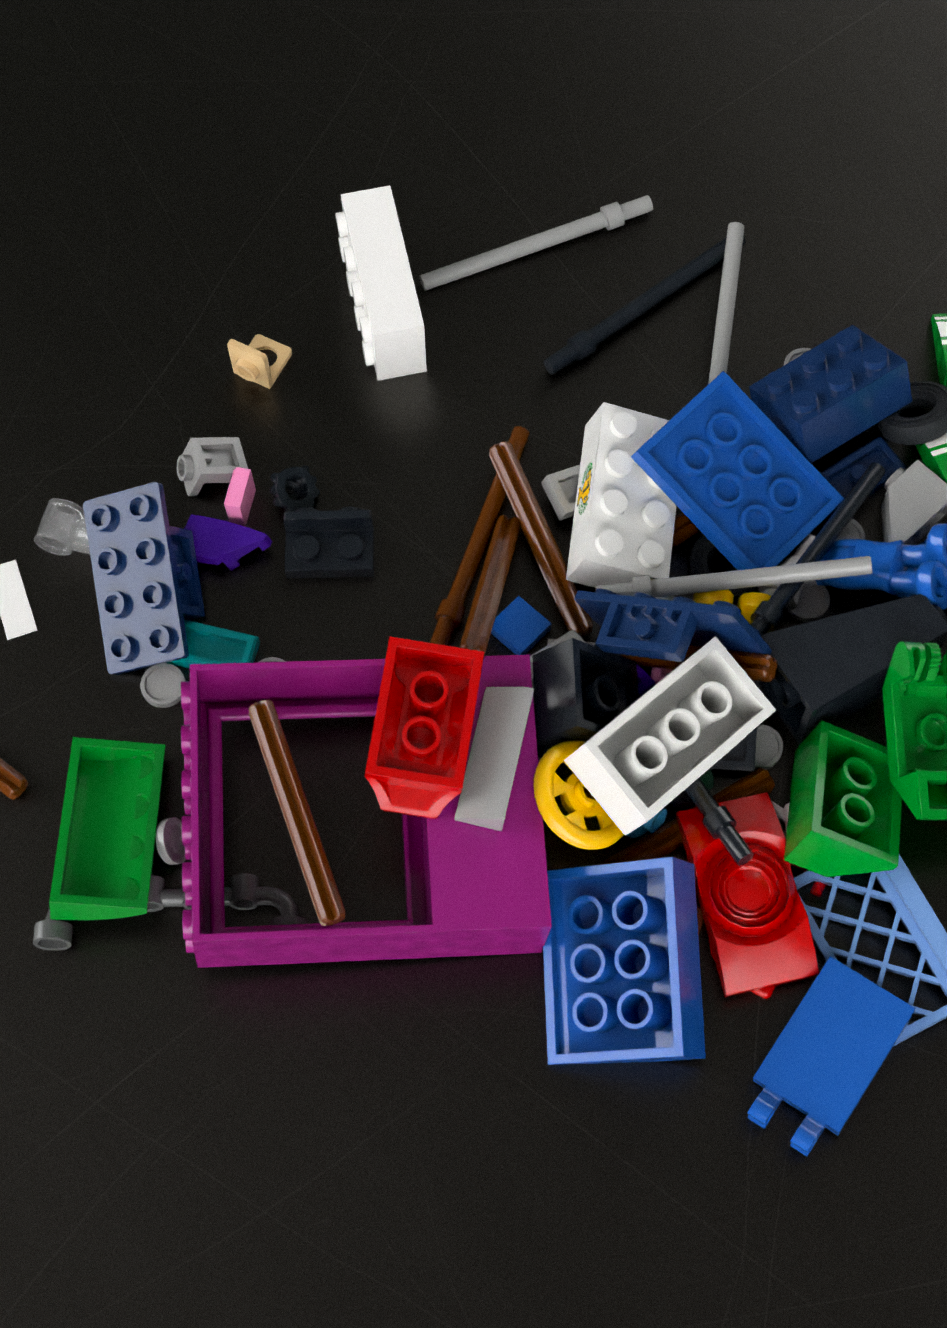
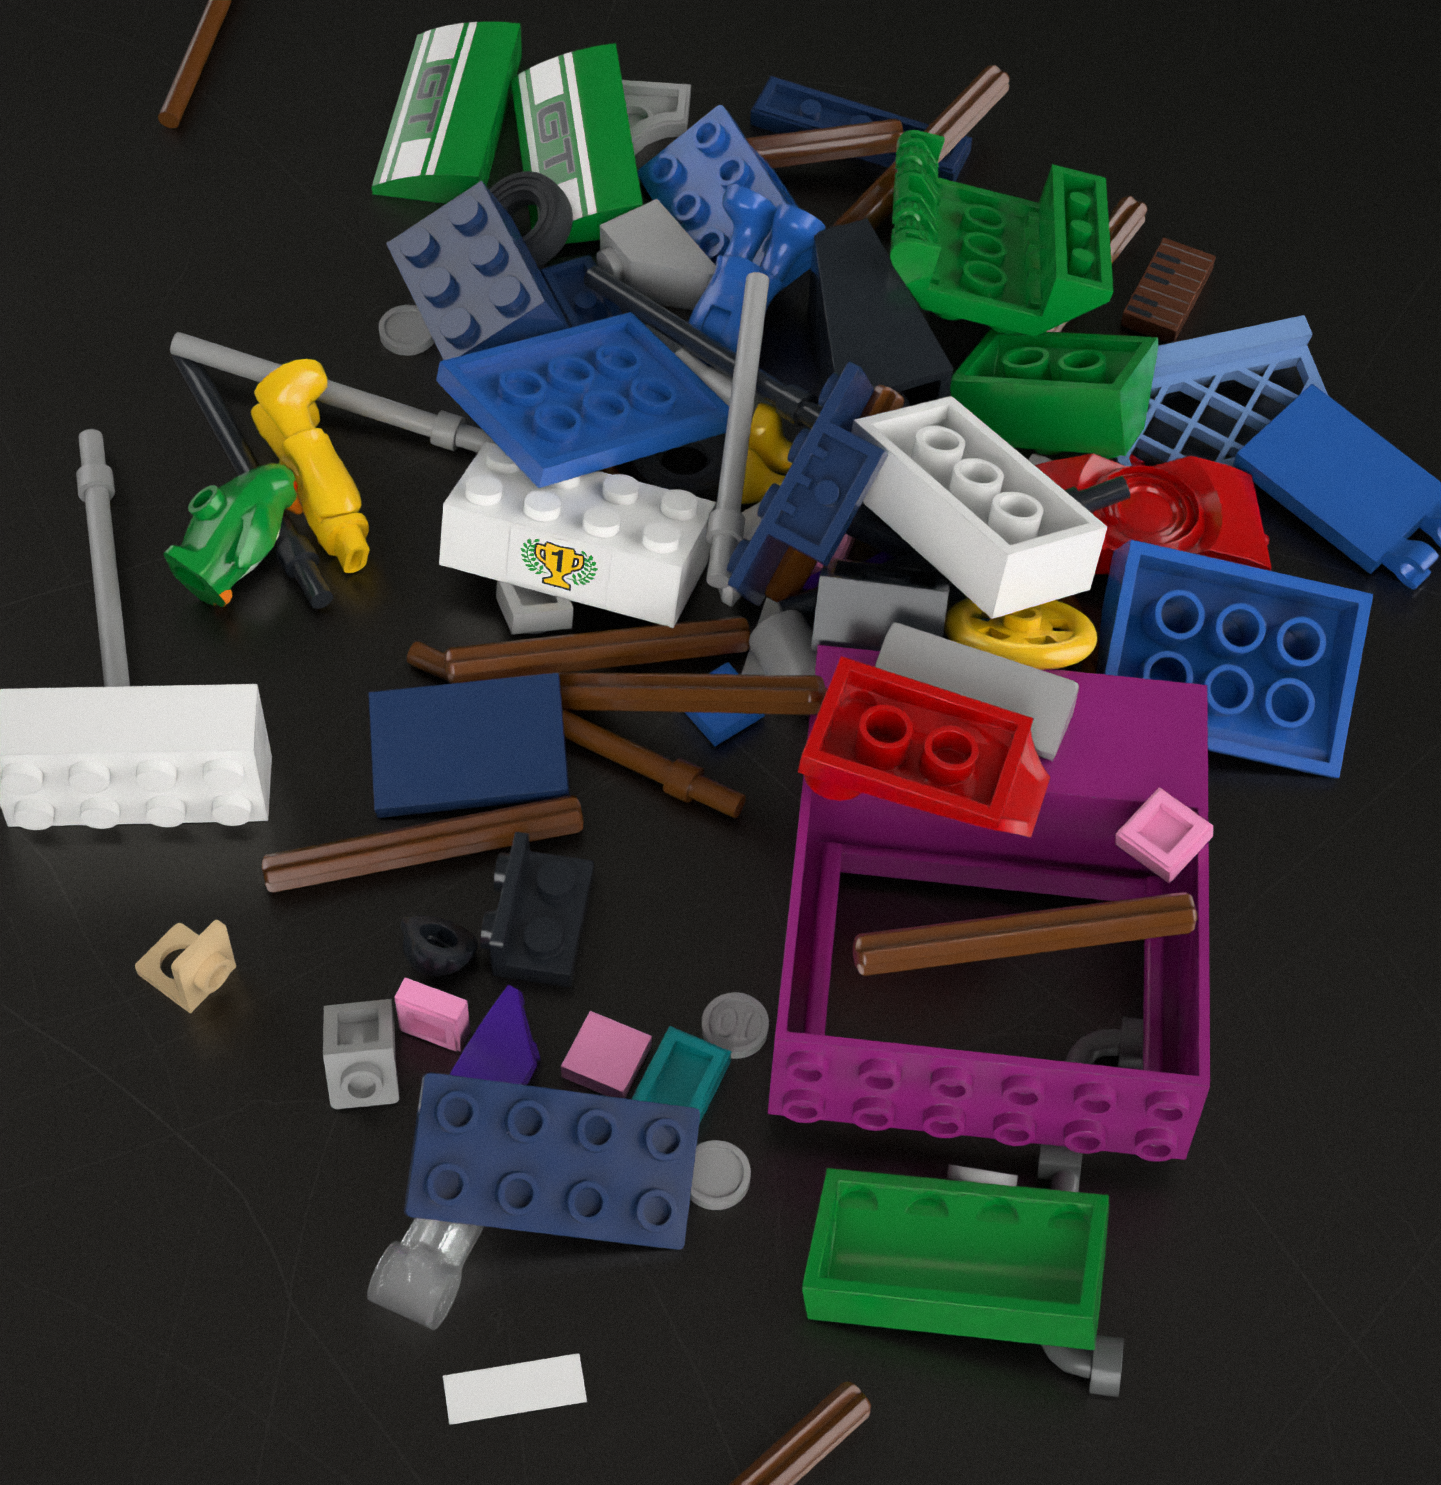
camera: 85 degrees left, 10 degrees down
none -> green animal [163,463,303,607]
none -> yellow piece [251,359,370,573]
none -> reddish brown axle [261,795,584,893]
none -> dark blue tile [369,673,570,818]
none -> bright pink tile [561,1011,652,1098]
none -> bright pink tile [1116,787,1213,883]

